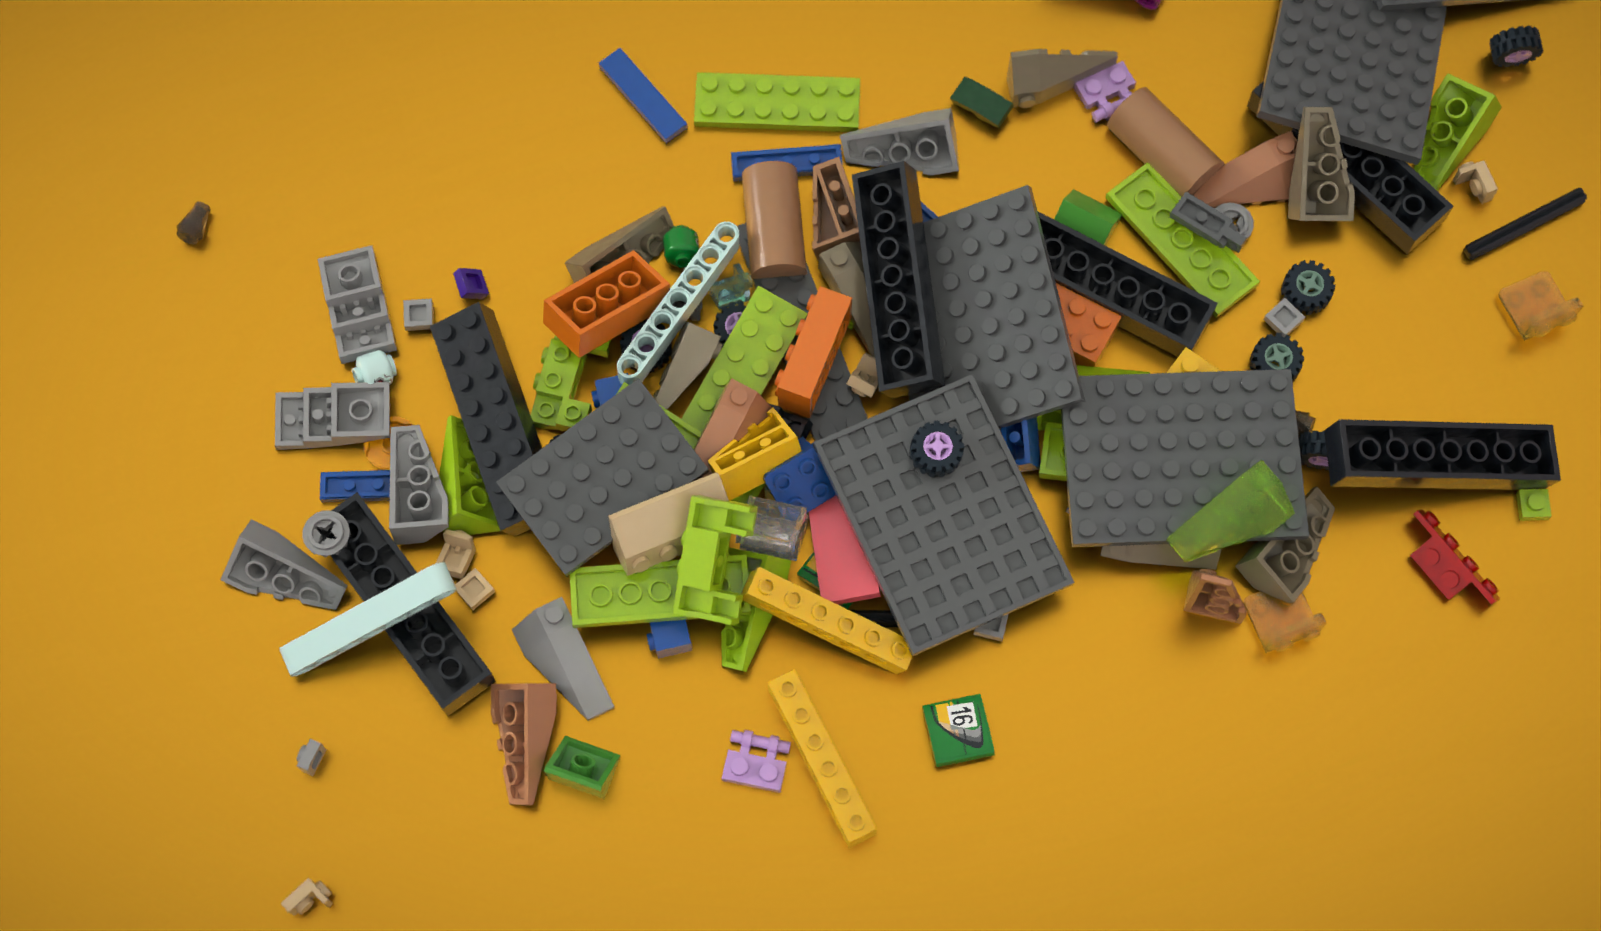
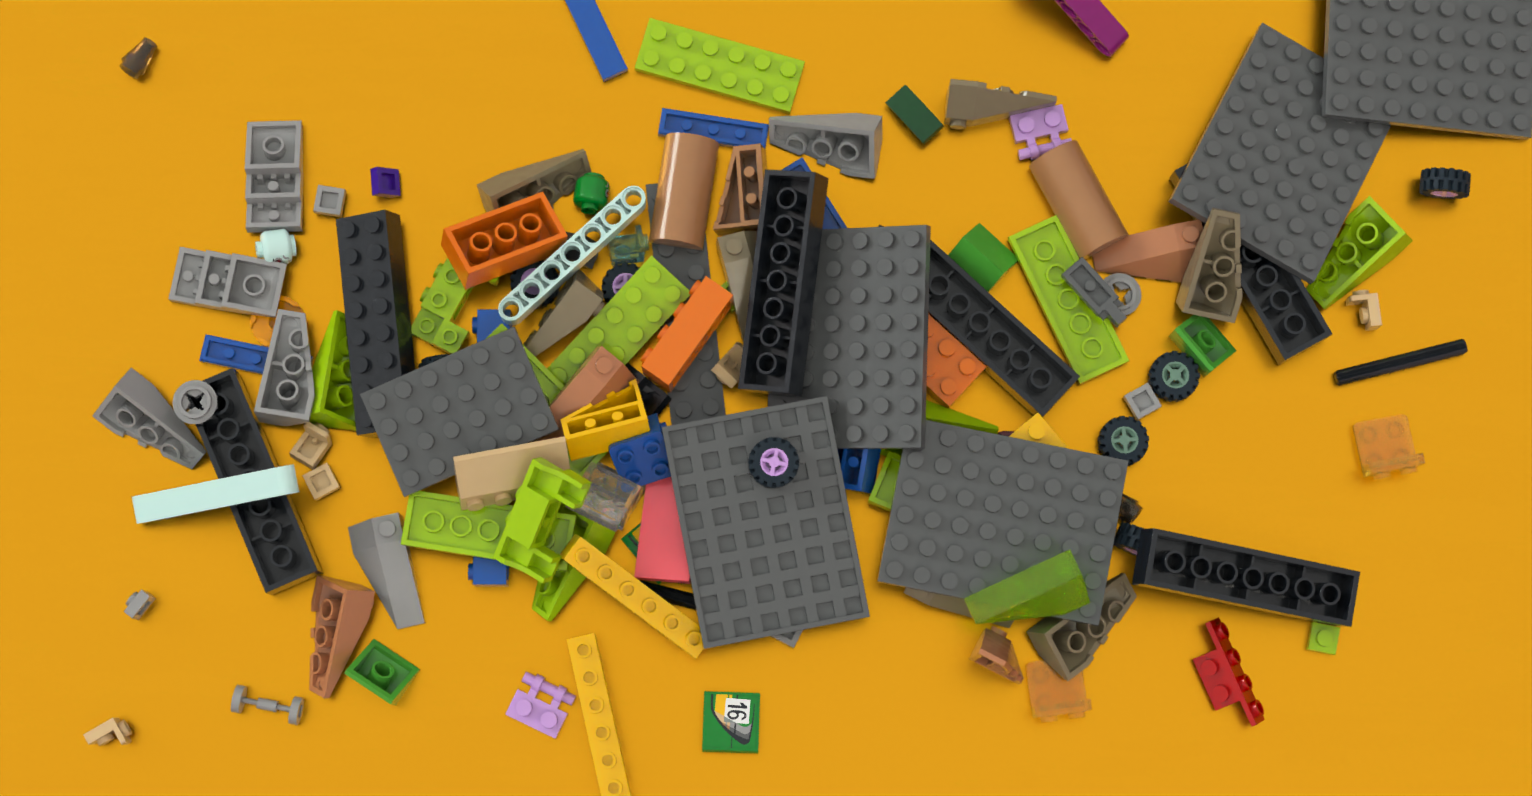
camera: 10 degrees right, 10 degrees up
none -> light grey wheel [231,684,304,725]
none -> bright green slope [1169,315,1237,377]

